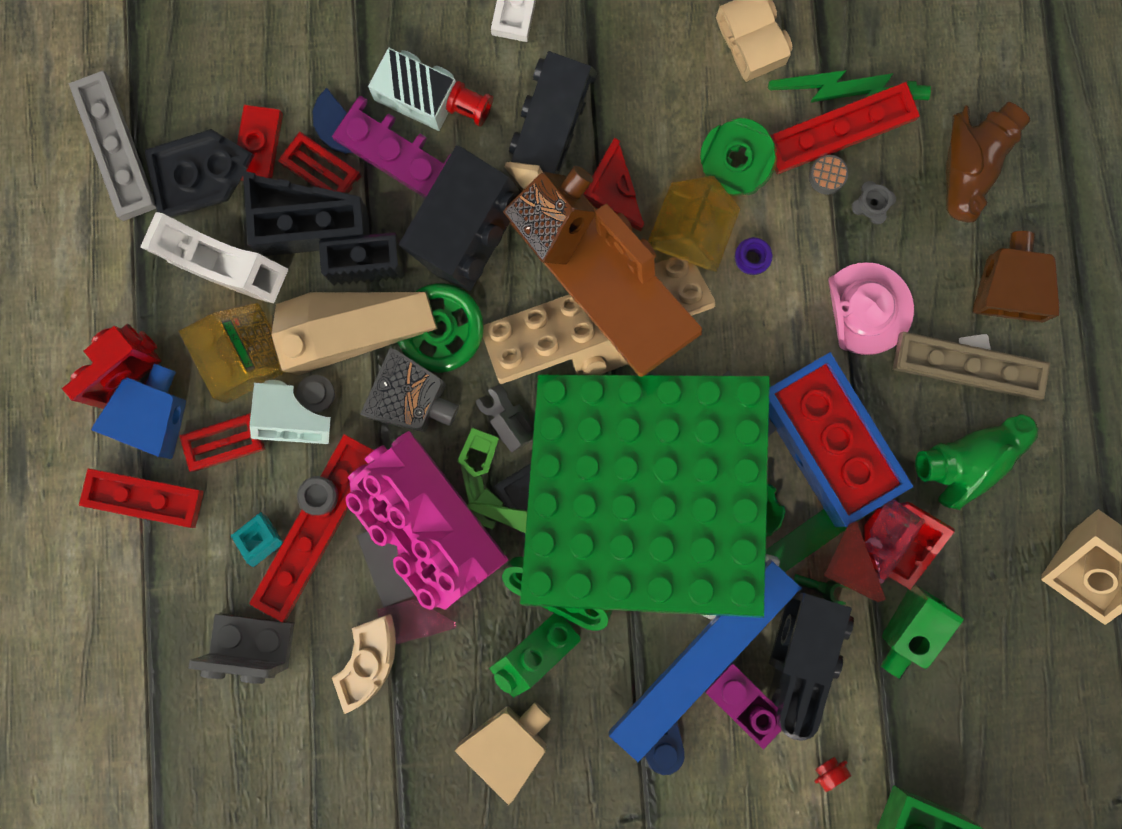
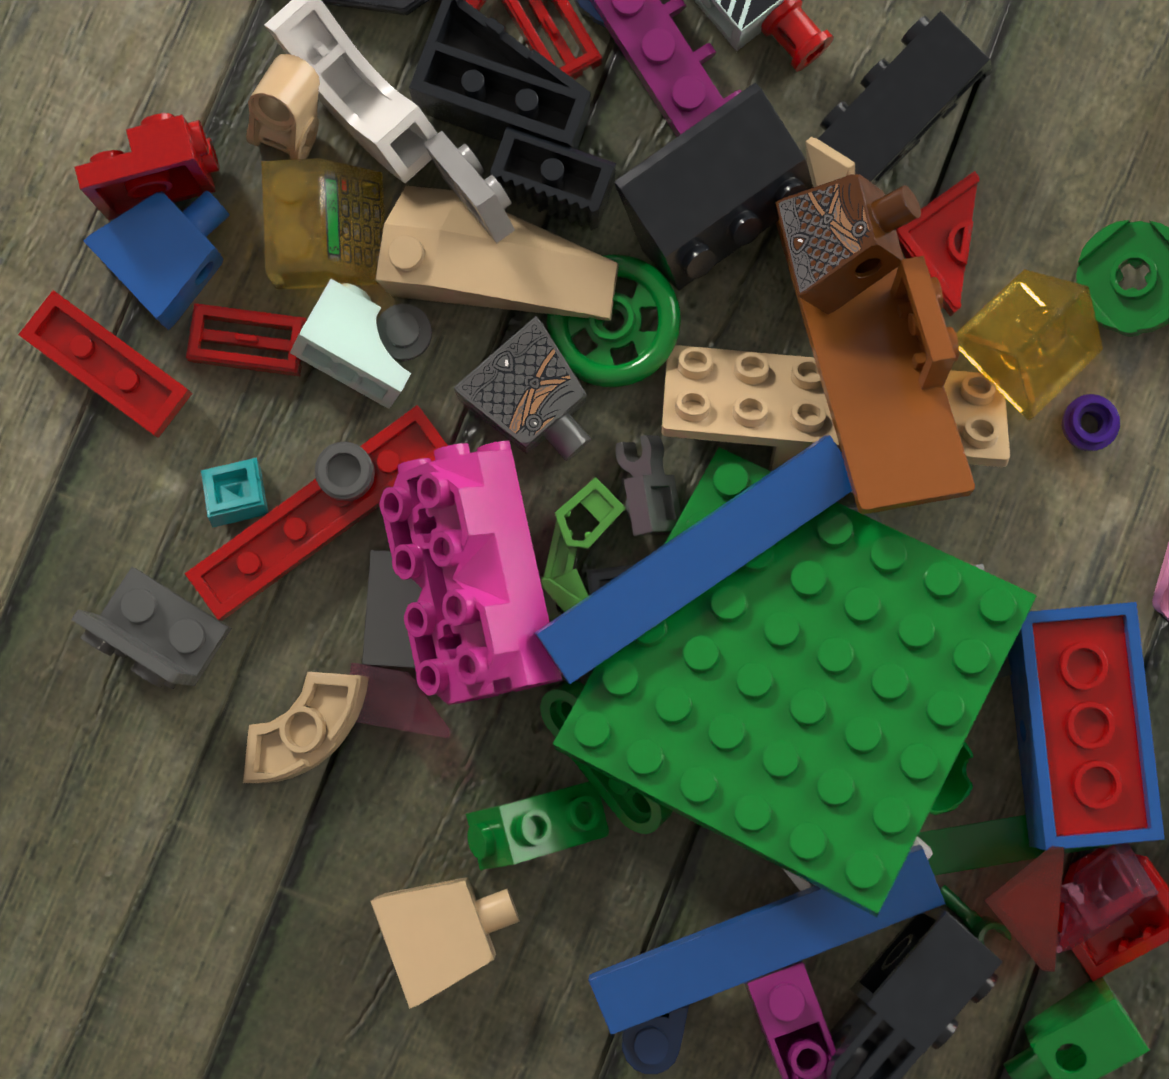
camera: 20 degrees right, 0 degrees up
none -> tan piece [246,54,320,164]
none -> light grey plate [424,131,515,243]
none -> blue tile [535,435,852,684]

